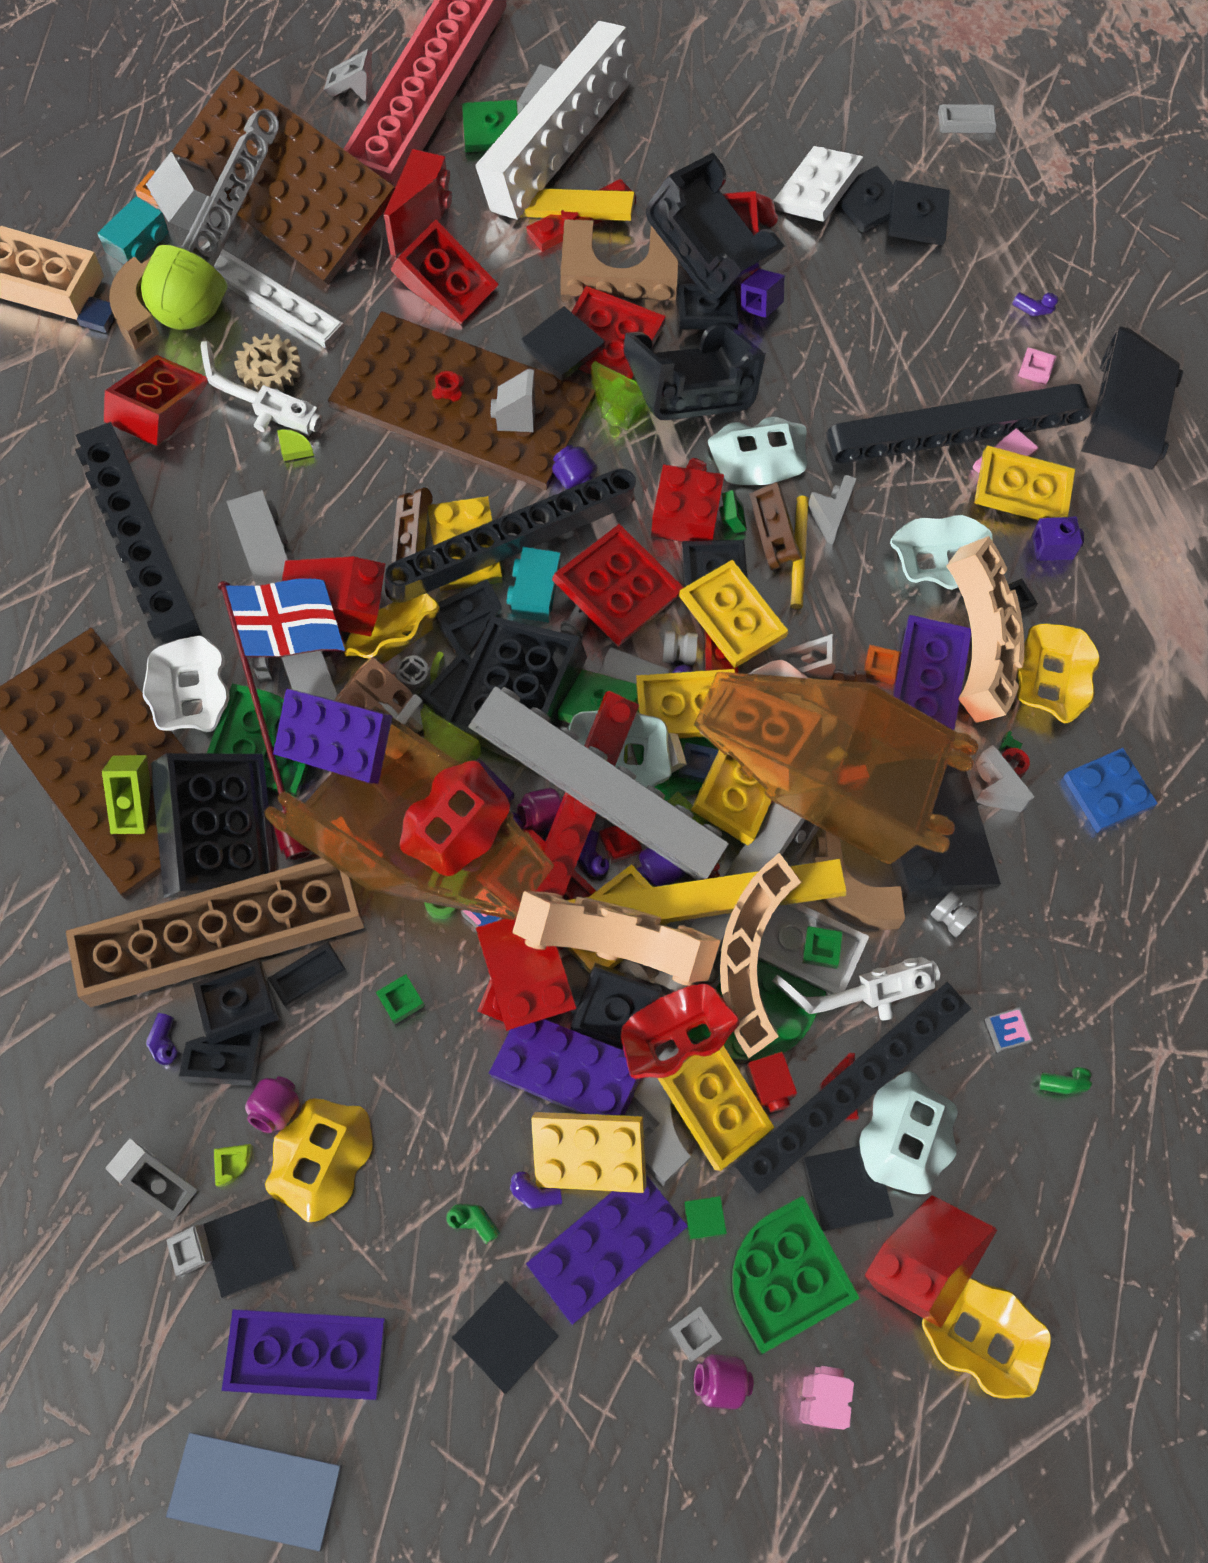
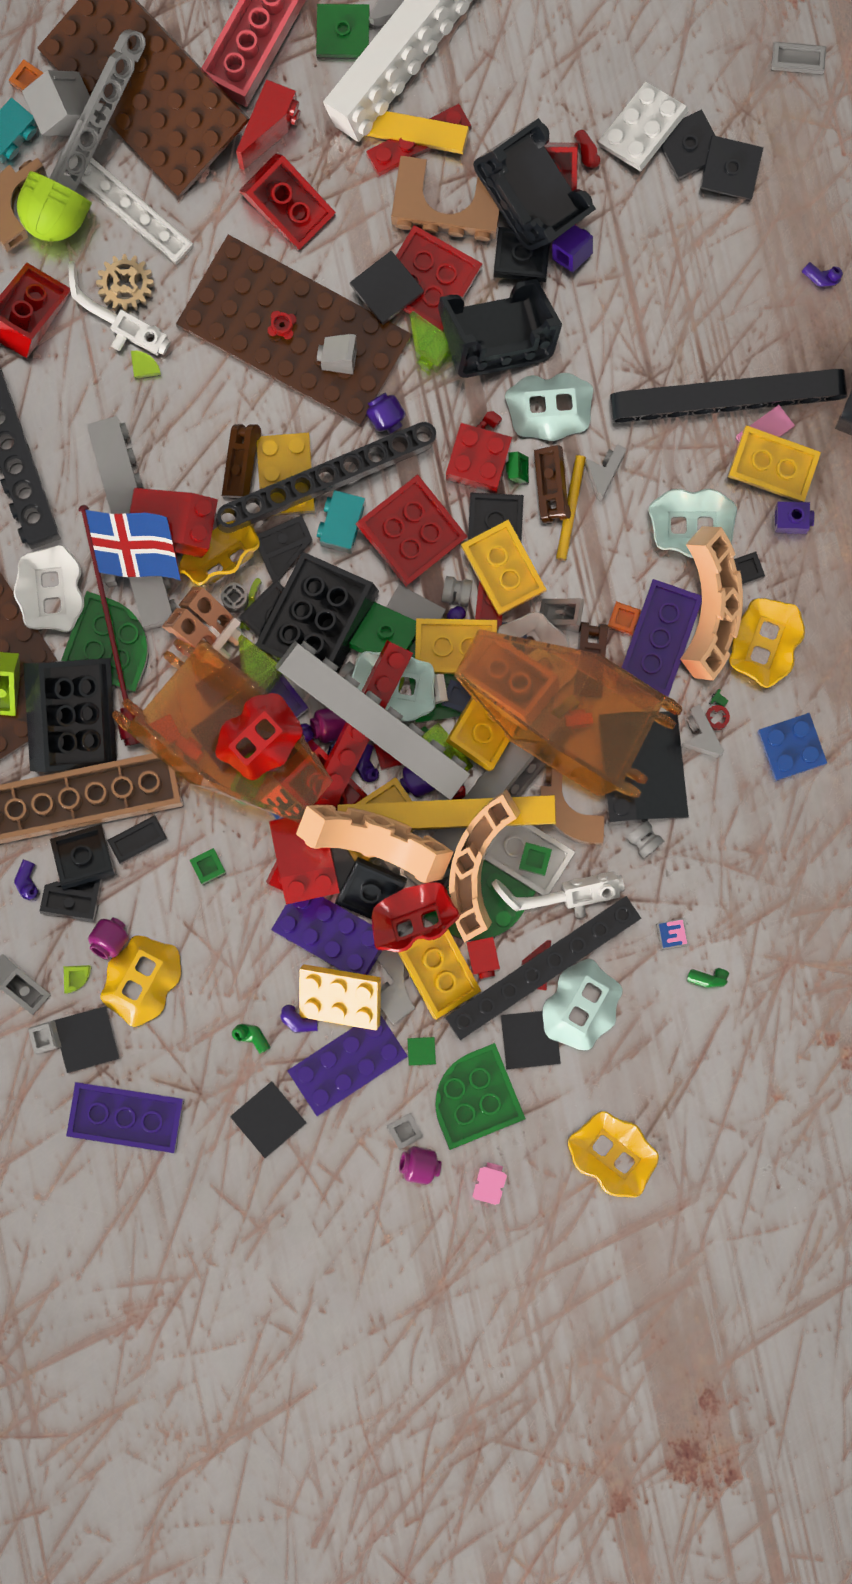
camera: 10 degrees right, 15 degrees up
sand blue tile [166,1433,342,1551] -> none
dark purple plate [273,688,393,784] -> none
dark grey pin [560,605,590,639] -> none
red slope [865,1195,997,1328] -> none
bright pink tile [1018,347,1056,385] -> none

